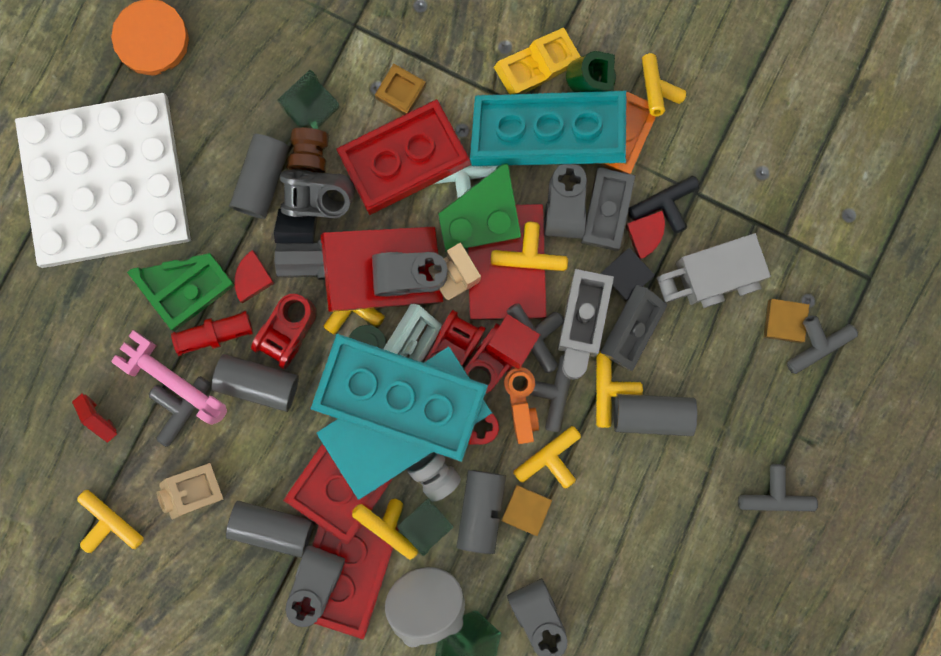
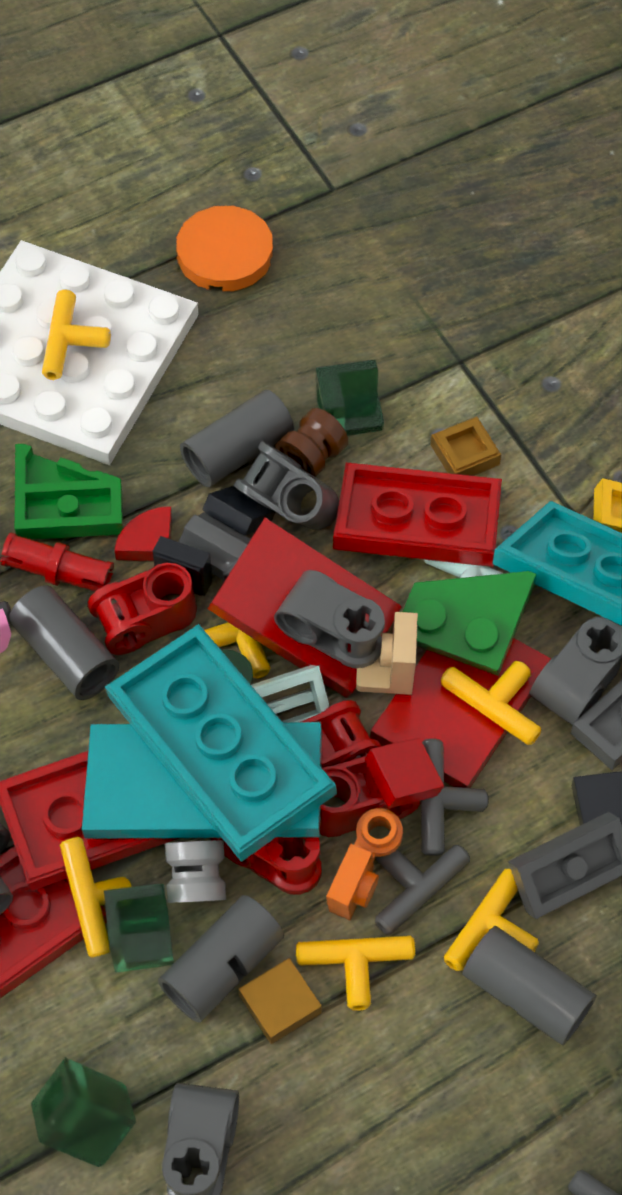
camera: 35 degrees right, 25 degrees down
light grey tile [385,567,465,647] -> none
light grey brick [557,269,614,380] -> none
none -> yellow piece [42,289,111,380]
none -> black tile [153,536,213,596]

